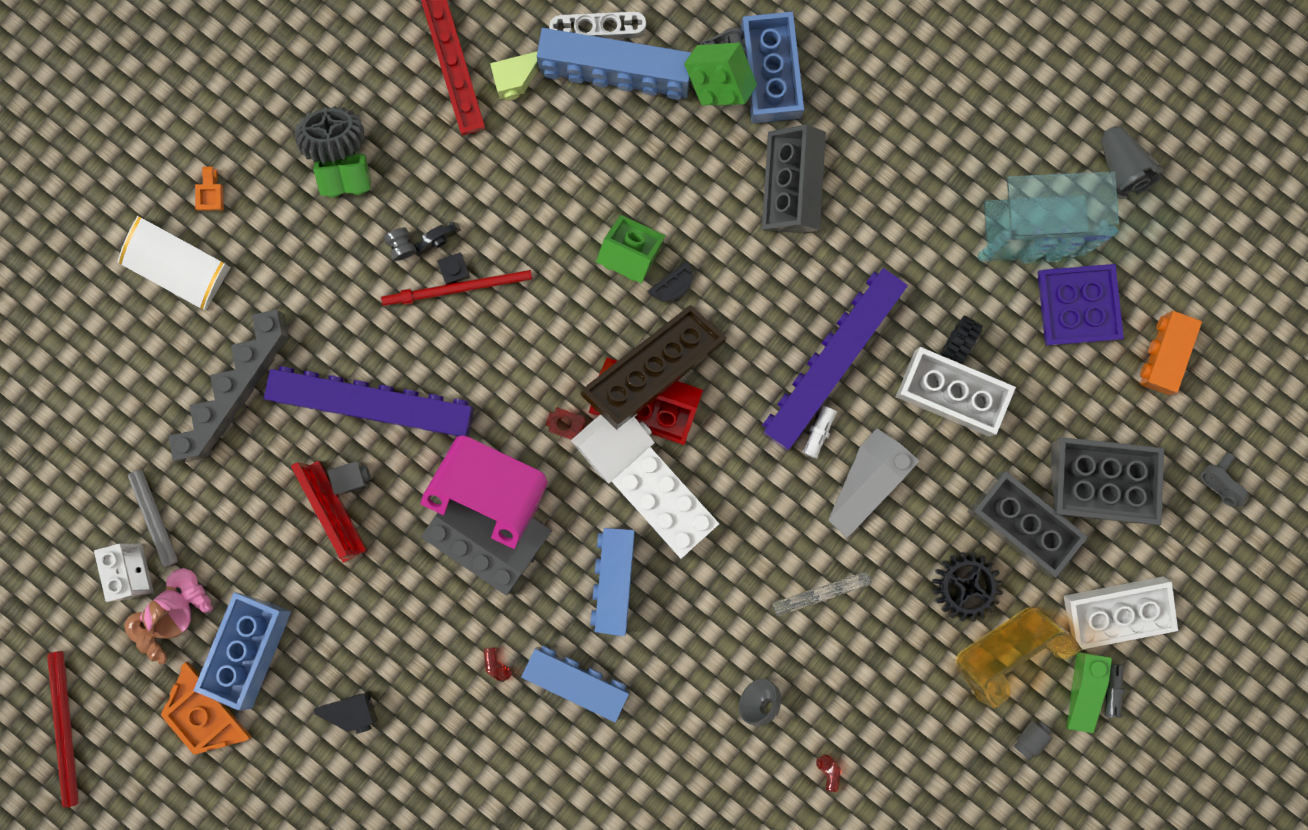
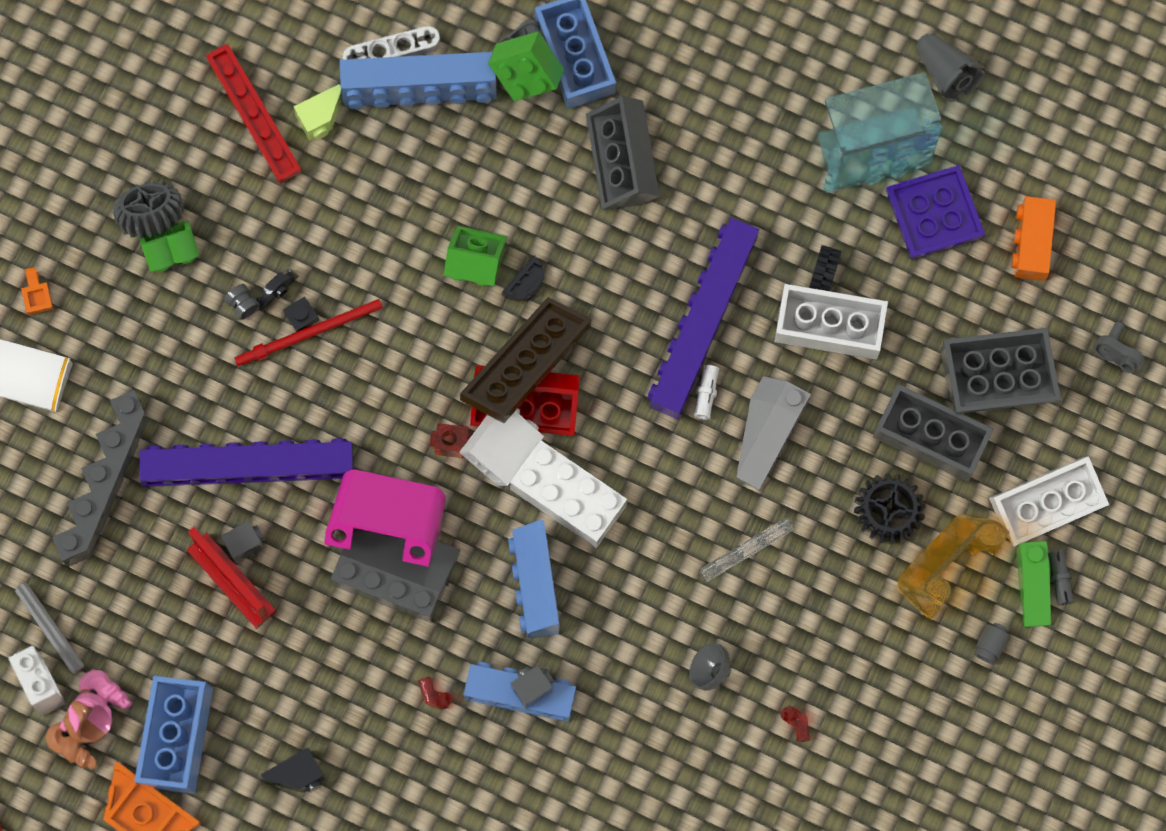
camera: 15 degrees left, 10 degrees down
none -> dark grey brick [510,665,554,709]

